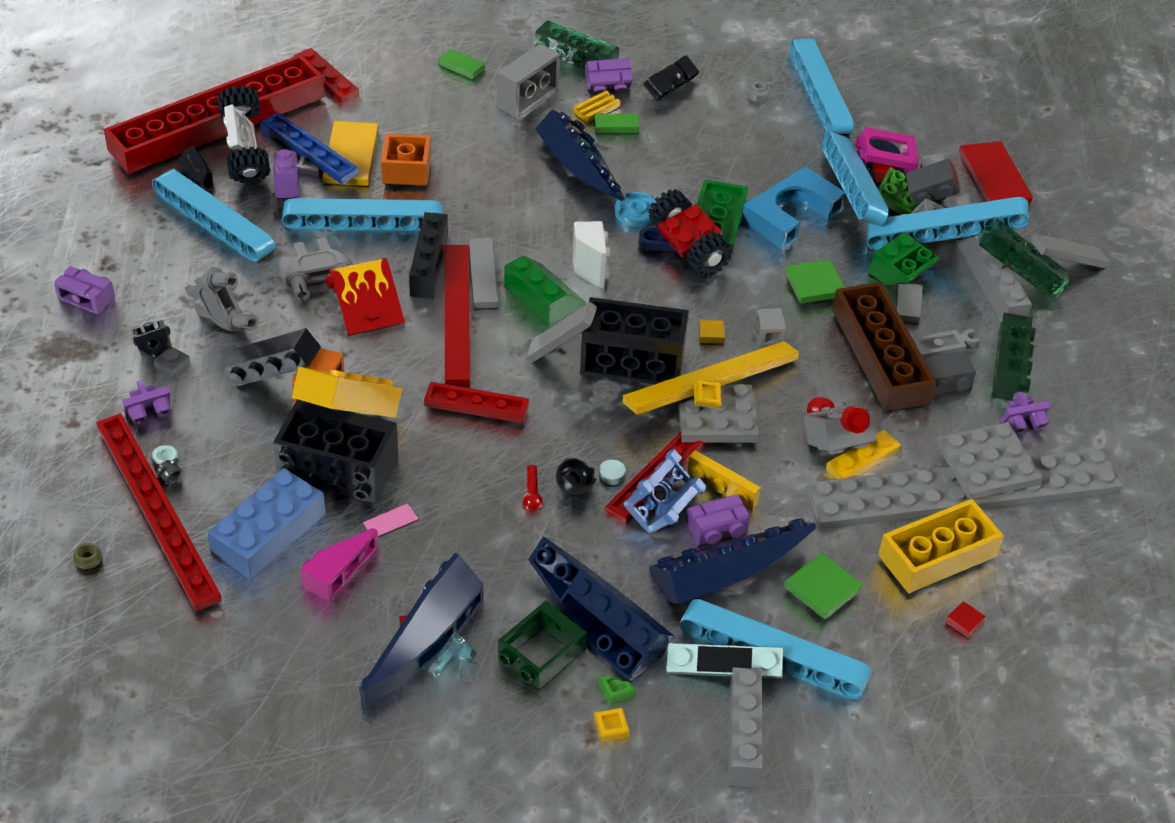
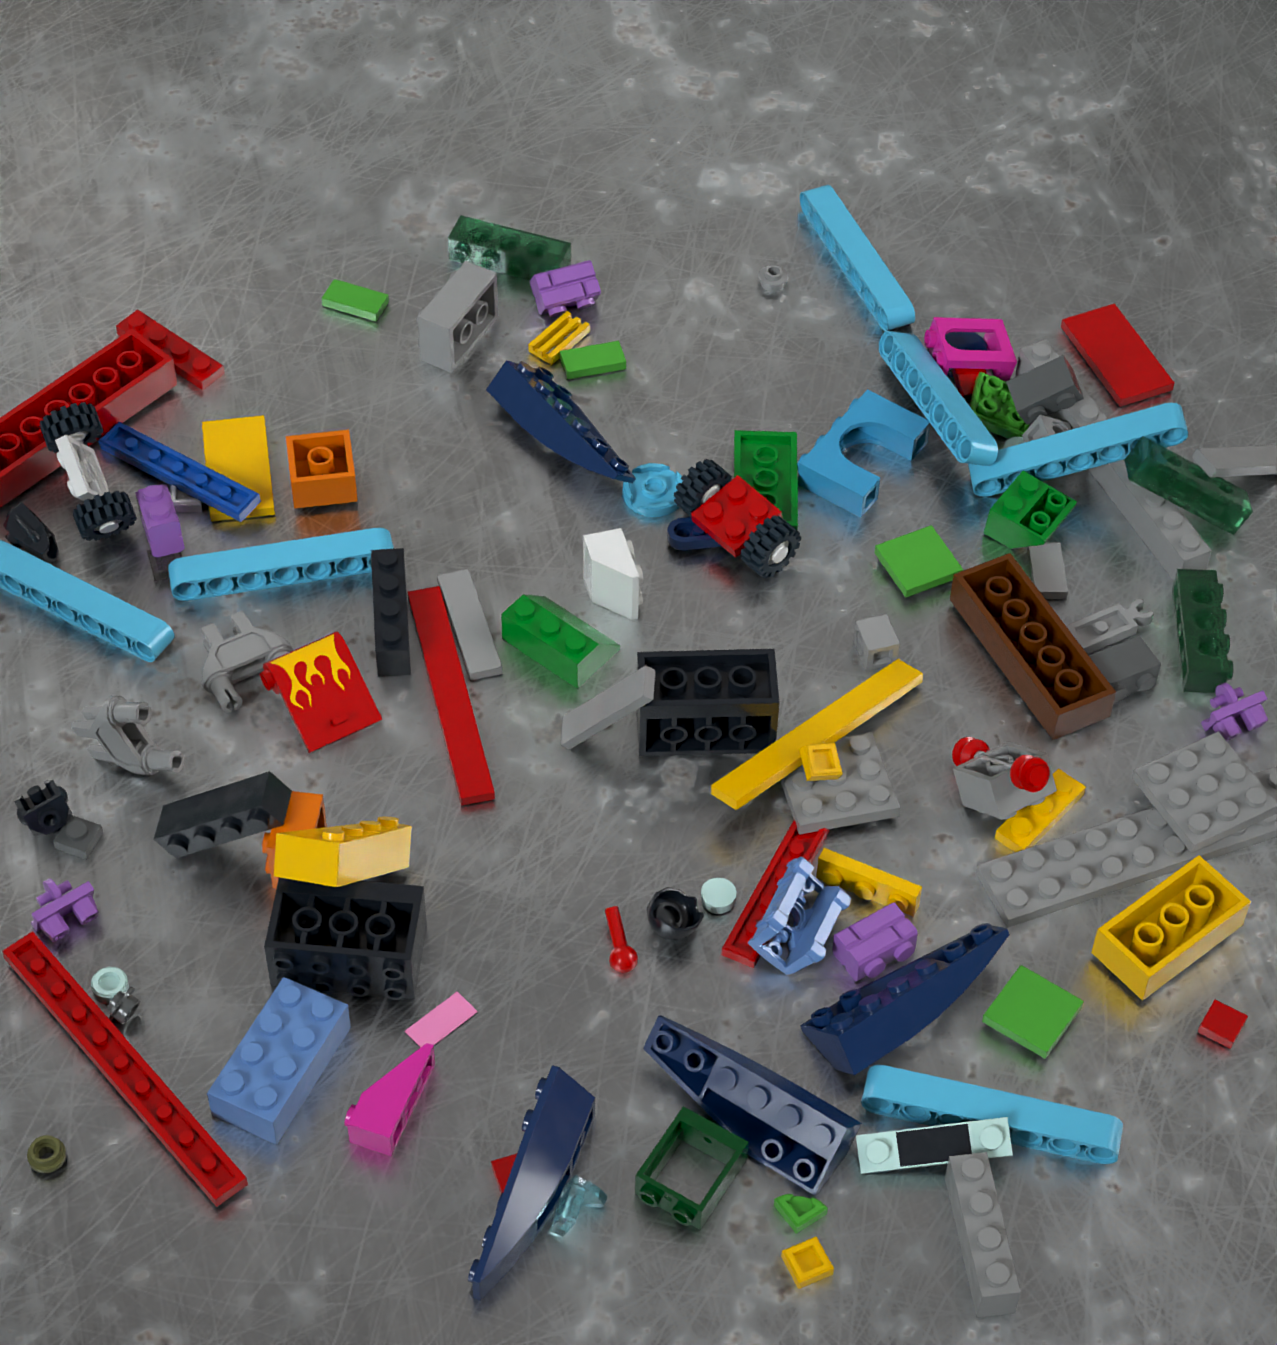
camera: 10 degrees left, 5 degrees up
red plate [424,381,529,424] -> none
black piece [643,55,700,101] -> none
yellow tile [699,320,725,344] -> none

